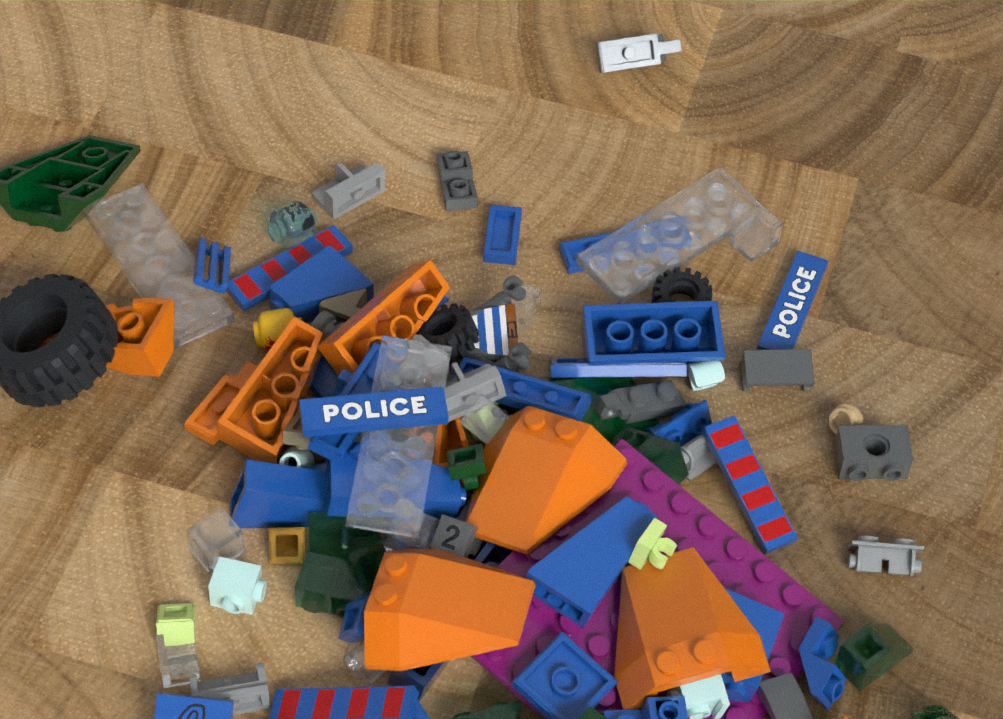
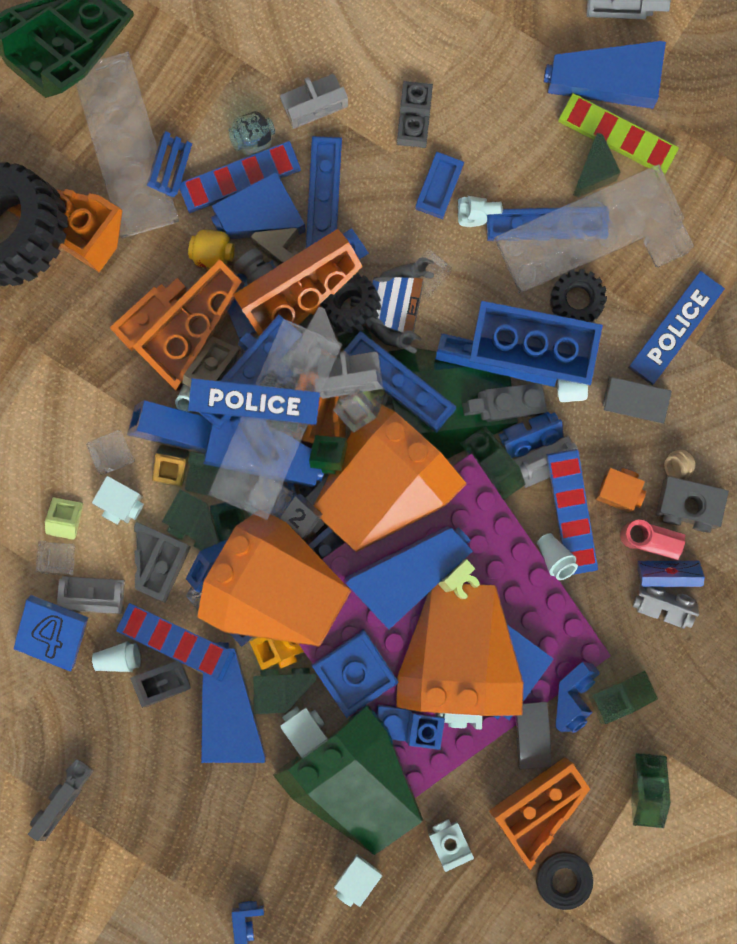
camera: 15 degrees right, 30 degrees up
none -> dark grey wing [134,522,191,603]
none -> light orange brick [250,637,304,670]
none -> blue tile [306,136,342,248]
none -> light aqua piece [458,196,503,227]
none -> light aqua cone [537,533,578,580]
none -> blue slope [544,41,666,109]
none -> tile [558,93,679,176]
none -> clear green slope [573,132,621,198]
none -> orange brick [595,468,646,513]
none -> coral piece [620,520,685,560]
none -> blue tile [637,561,705,587]

